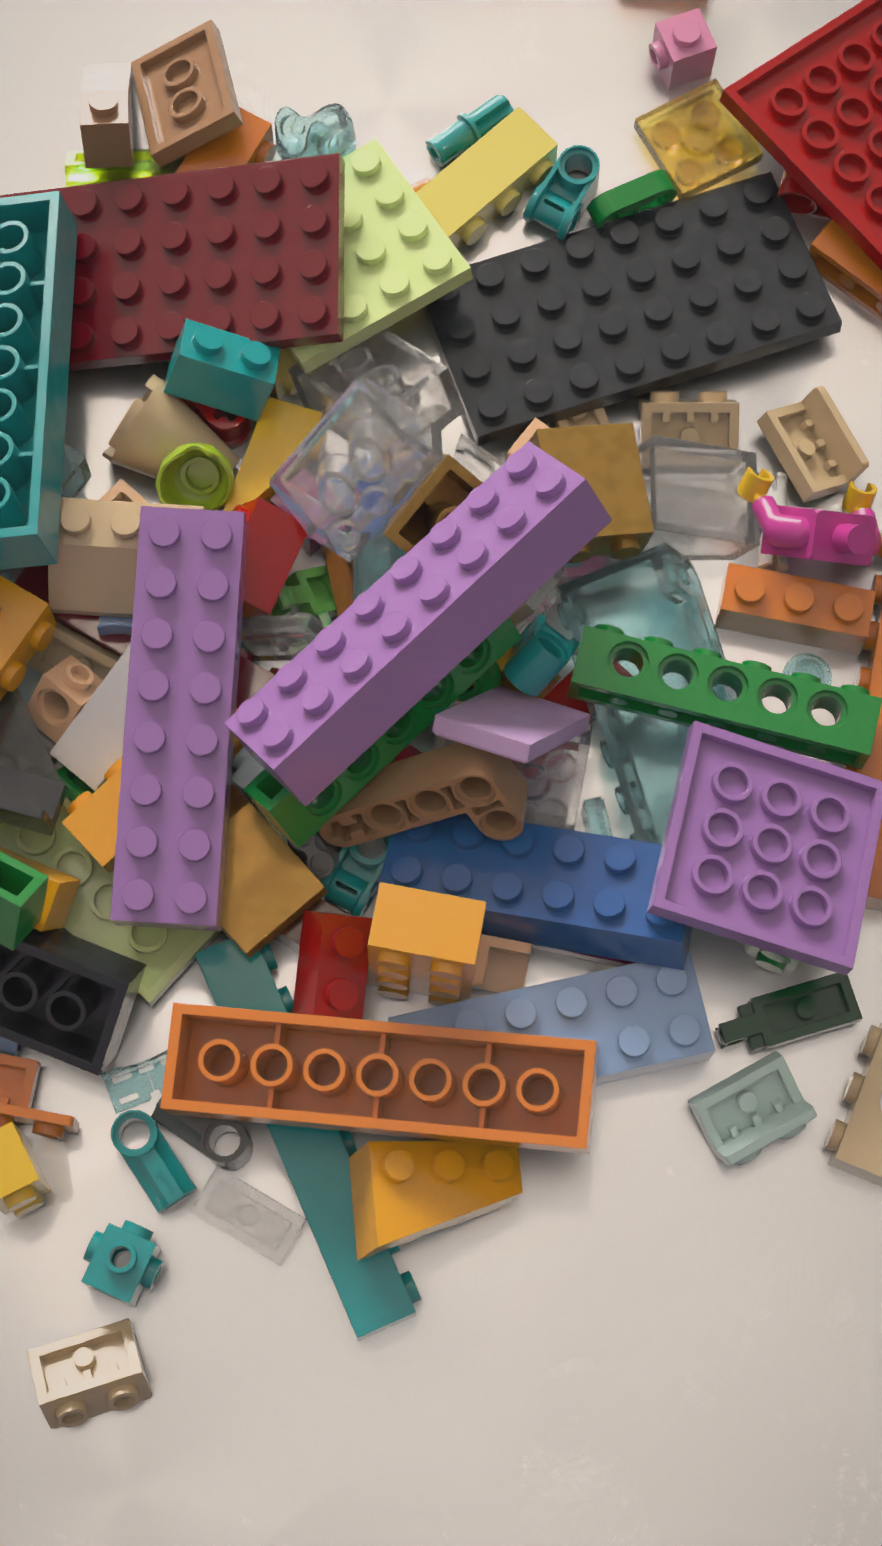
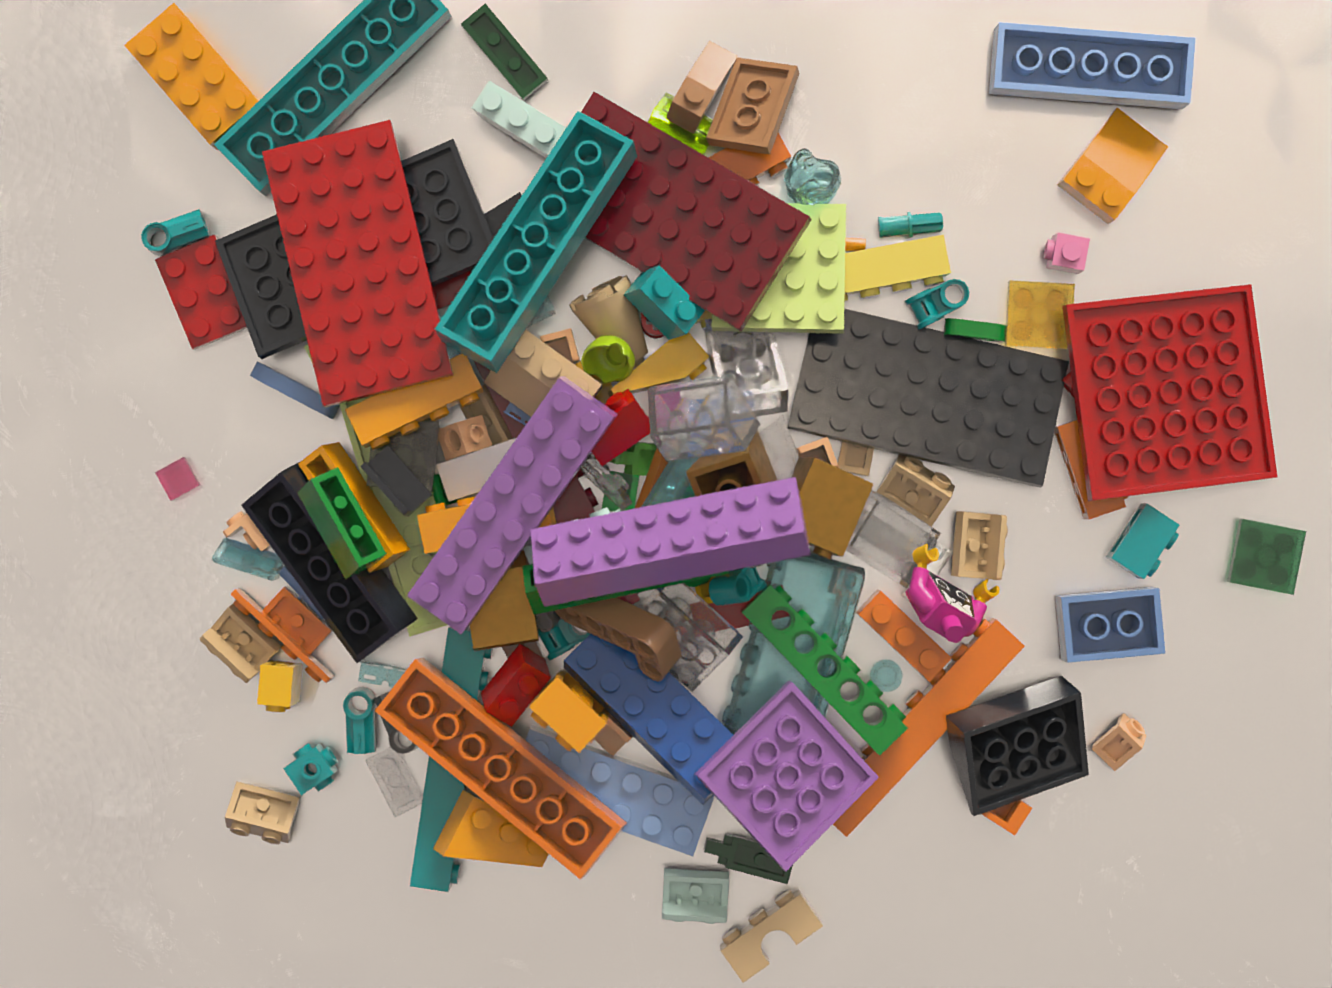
camera: 35 degrees right, 15 degrees up
lavender tile [432,686,591,764] -> none
clear light blue tile [580,796,613,837] -> none

